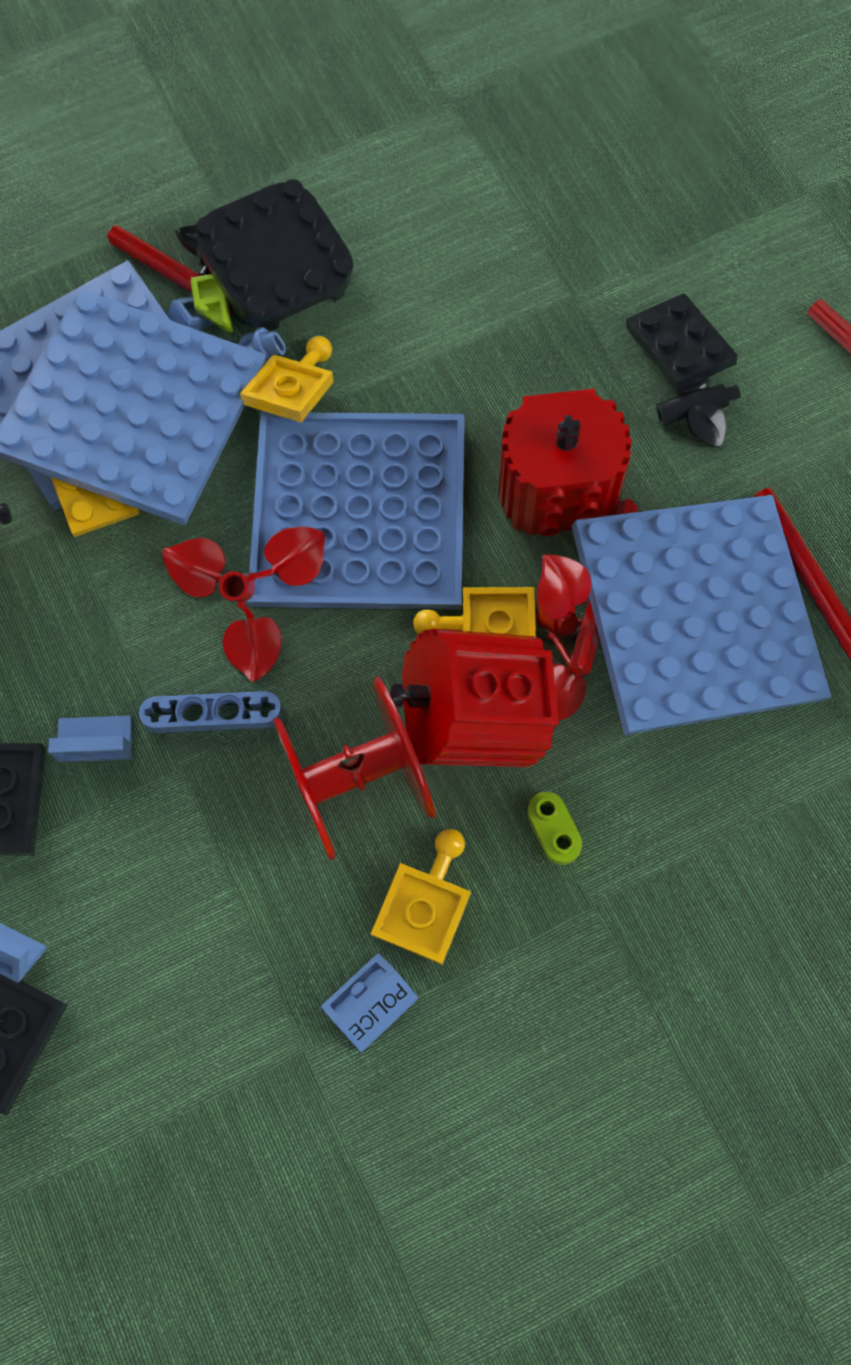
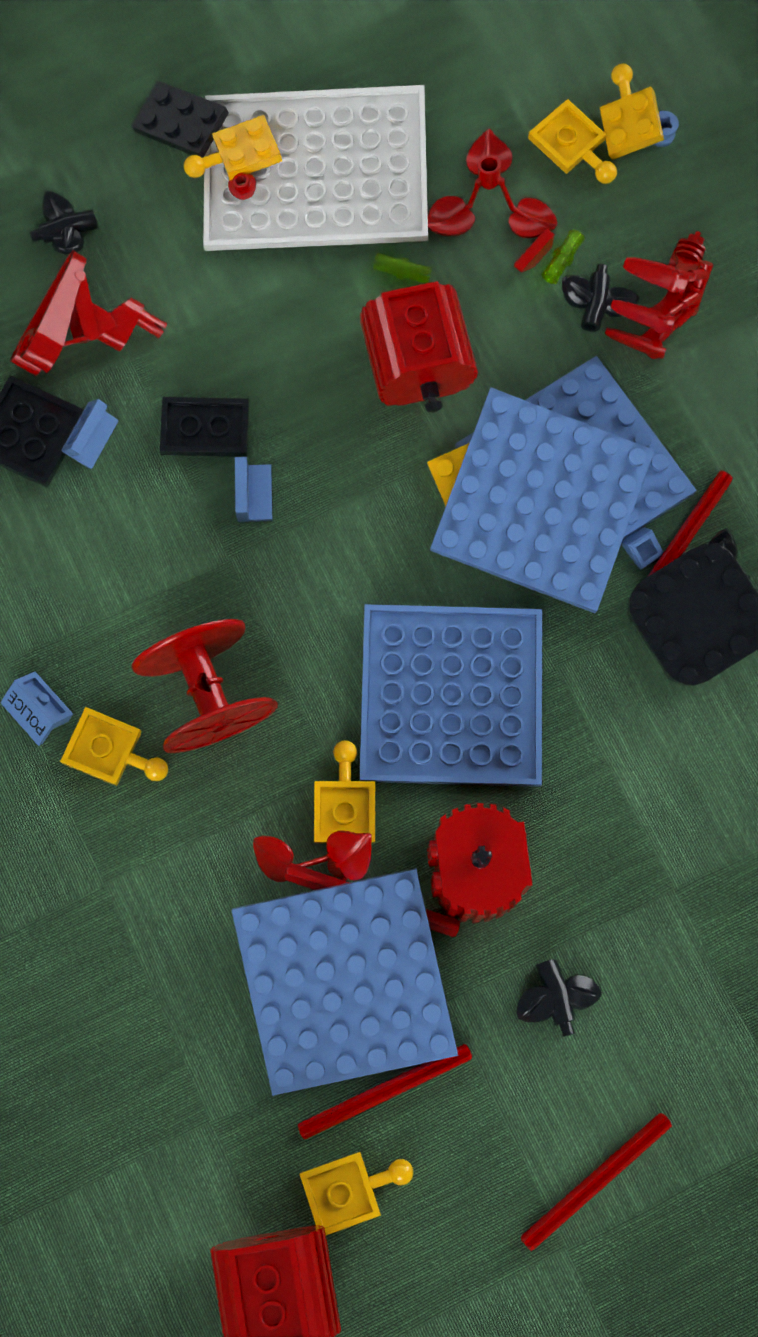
camera: 85 degrees right, 5 degrees up
medium blue beam [139,691,283,733] -> none
red plant [162,526,325,681] -> none
lime tile [190,274,233,333] -> none
medium blue piece [238,327,286,361] -> none
yellow plate [240,336,333,423] -> none
red piece [390,629,559,768] -> none
lime plate [527,792,582,865] -> none
black plate [626,293,738,391] -> none

